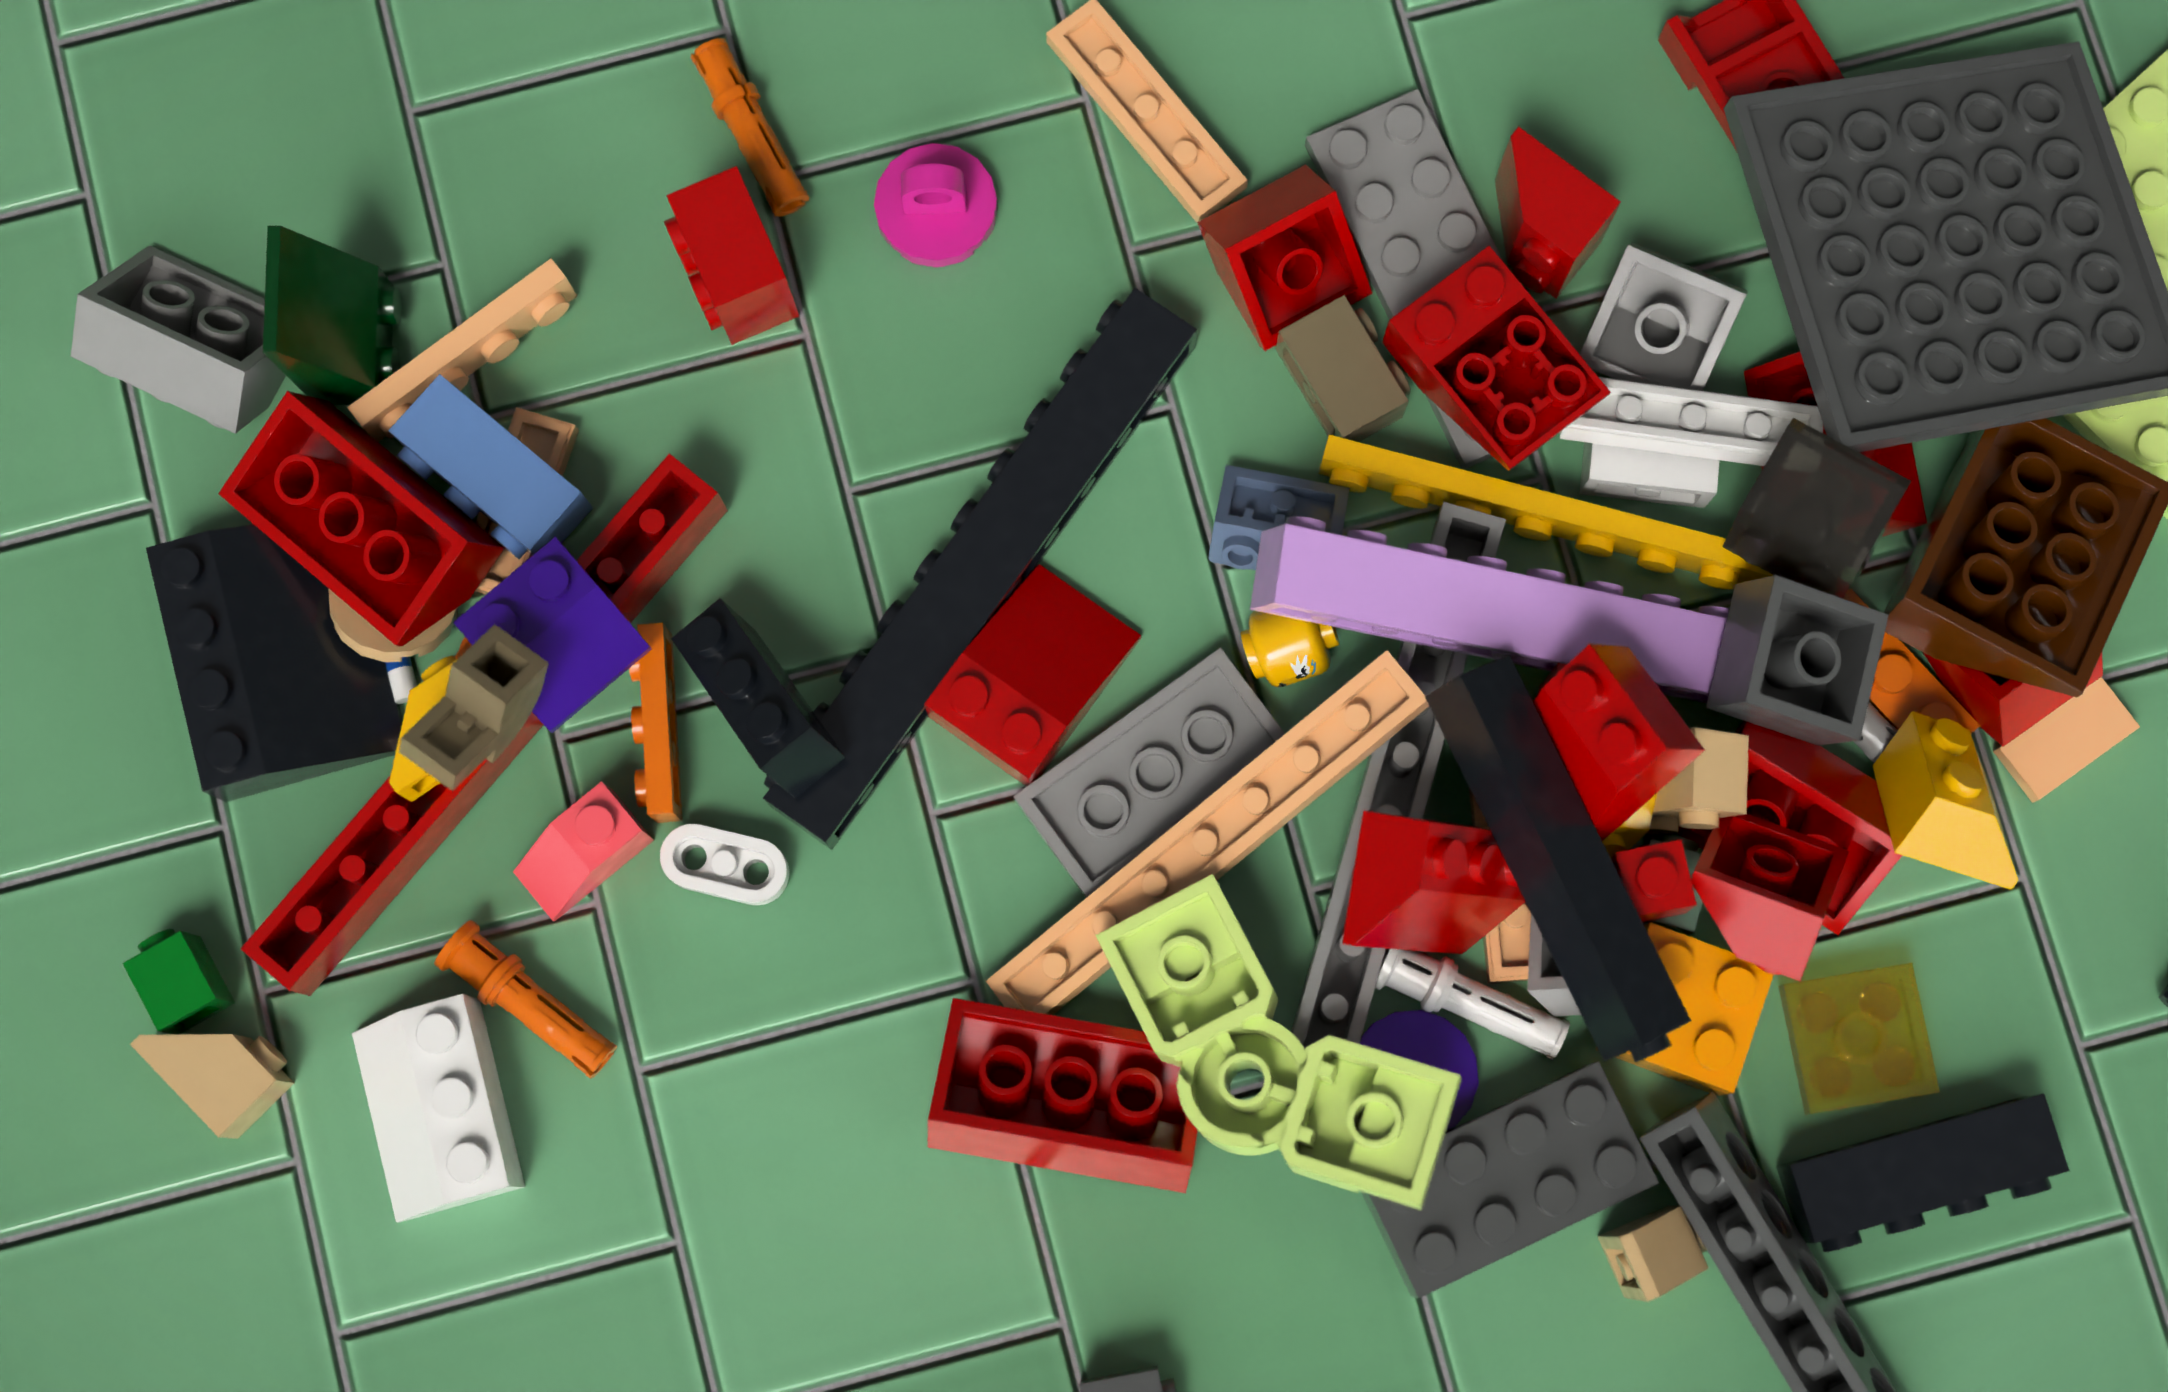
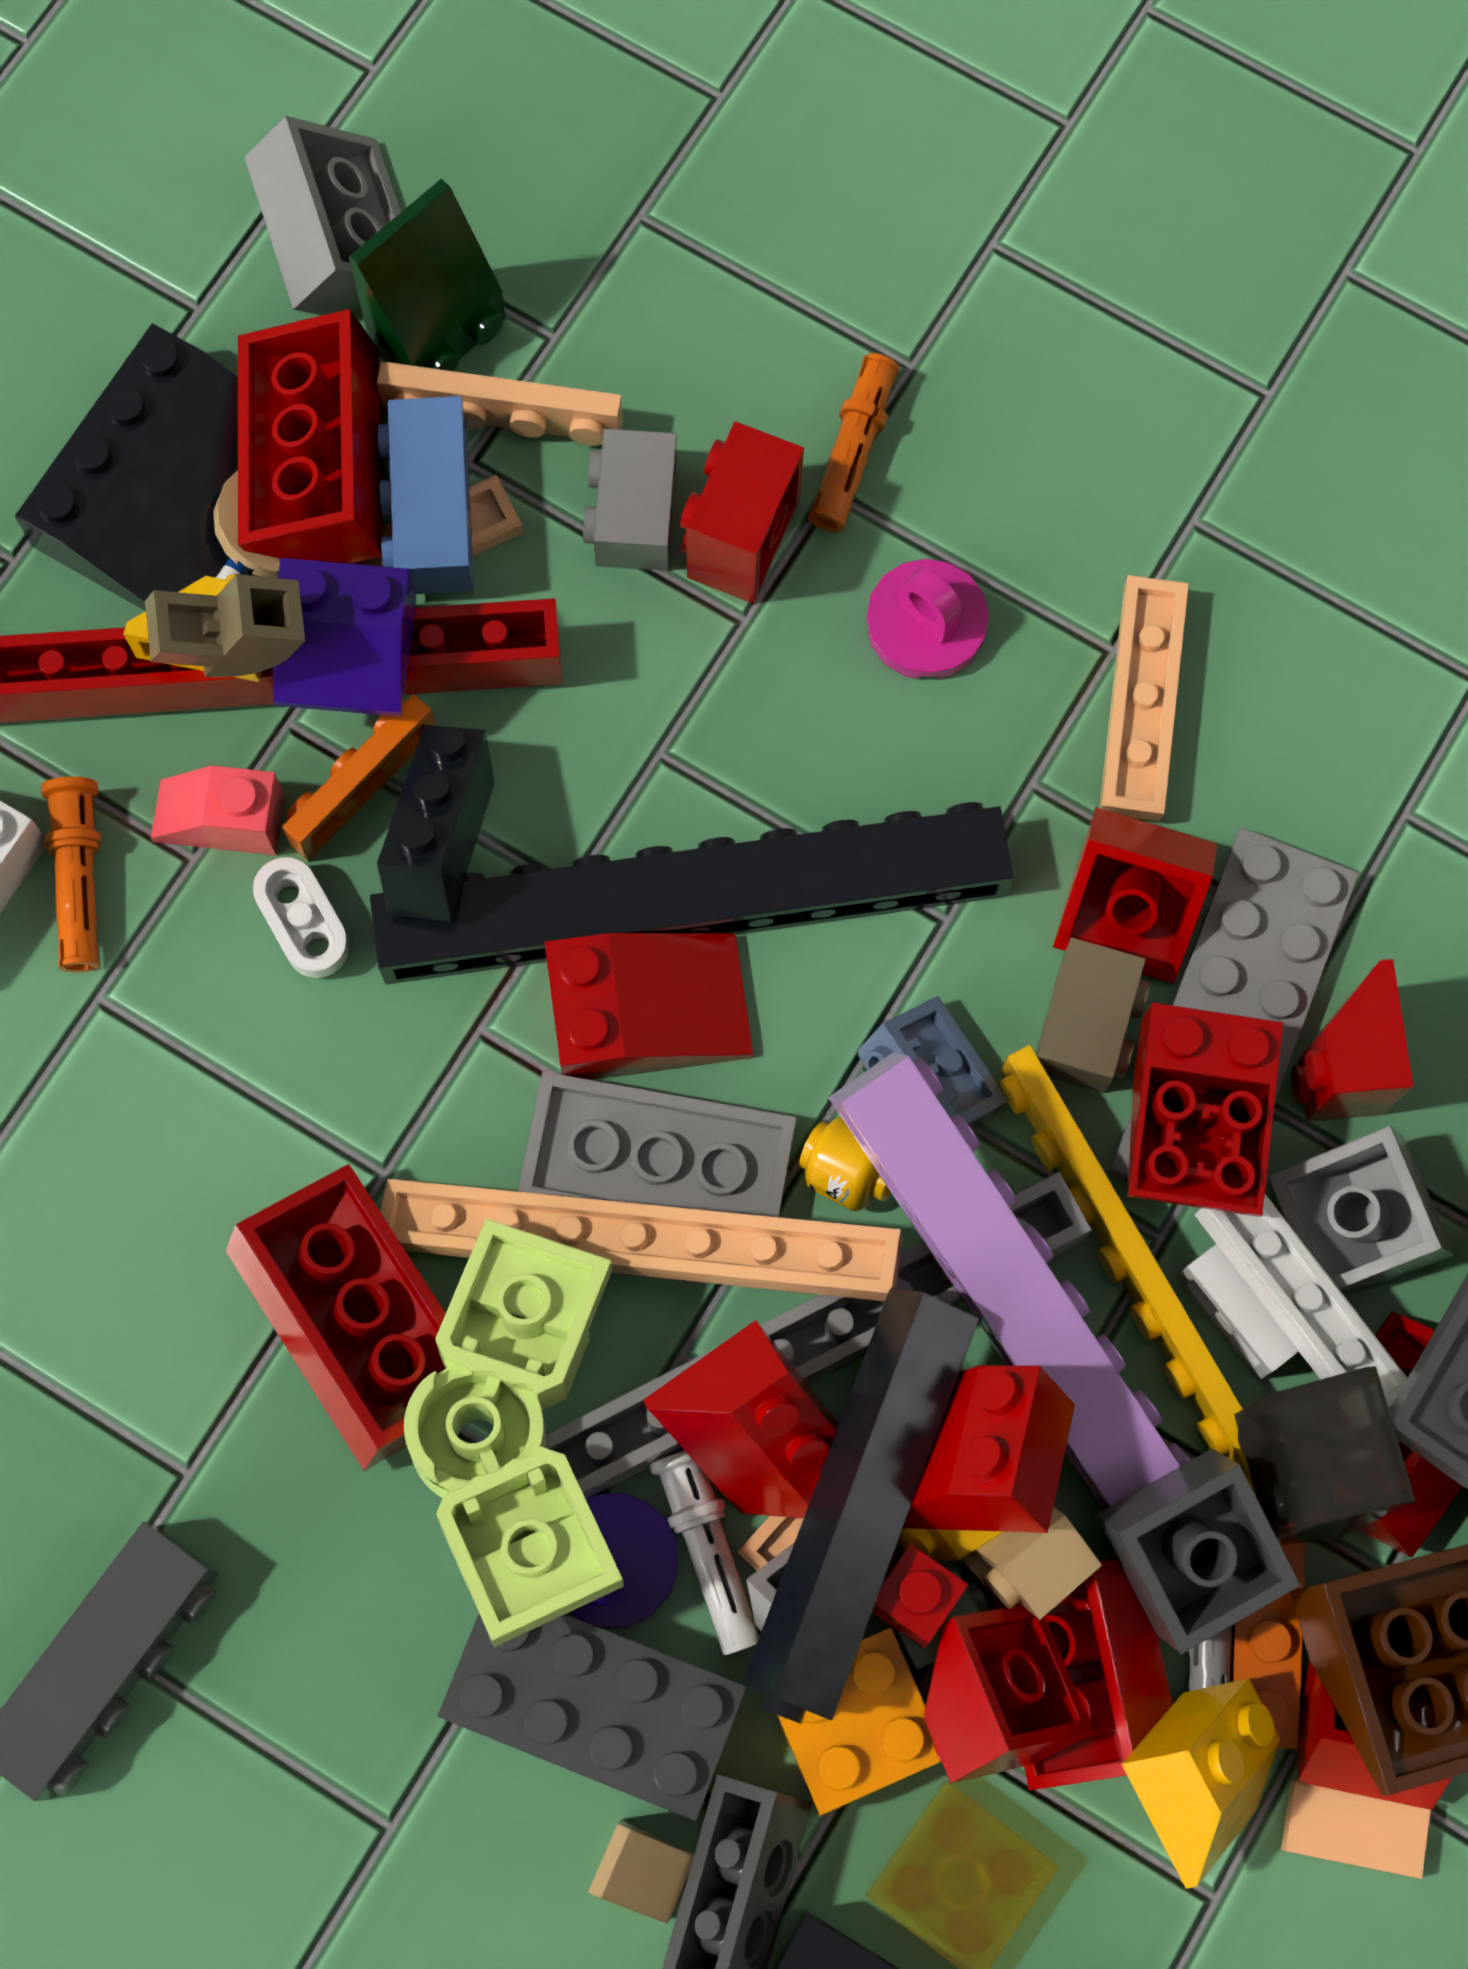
camera: 40 degrees right, 5 degrees down
none -> light grey brick [583,428,677,571]

